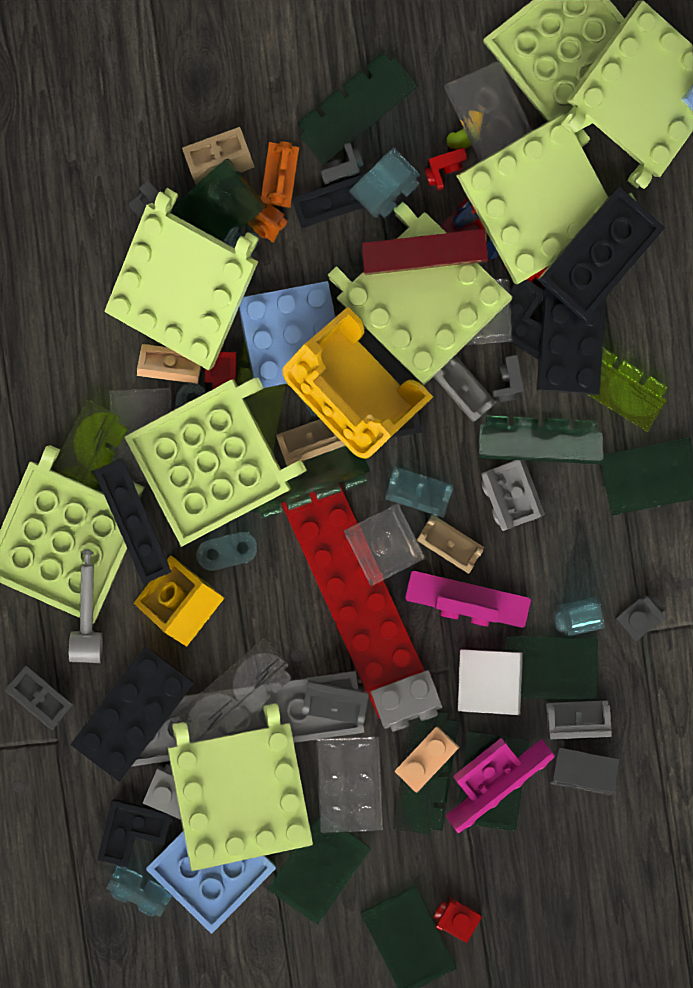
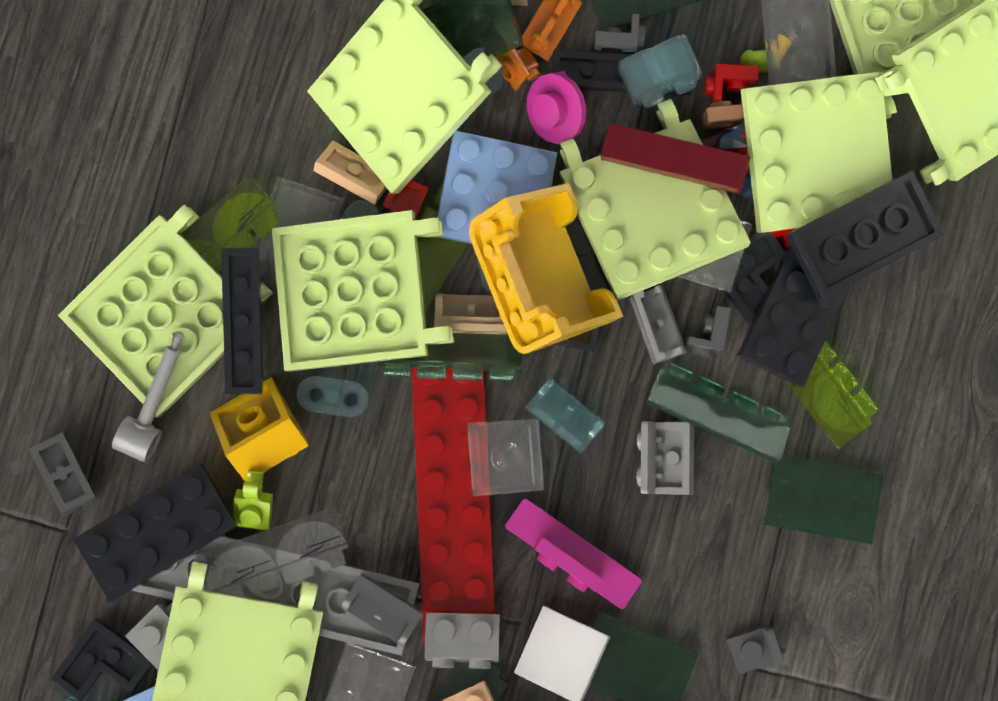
camera: 20 degrees right, 5 degrees down
tan hinge [416,514,484,574] -> none
clear light blue brick [553,597,605,637] -> none
none -> lime plate [233,470,273,531]
none -> dark pink piece [527,71,586,144]
none -> nougat plate [702,101,744,130]

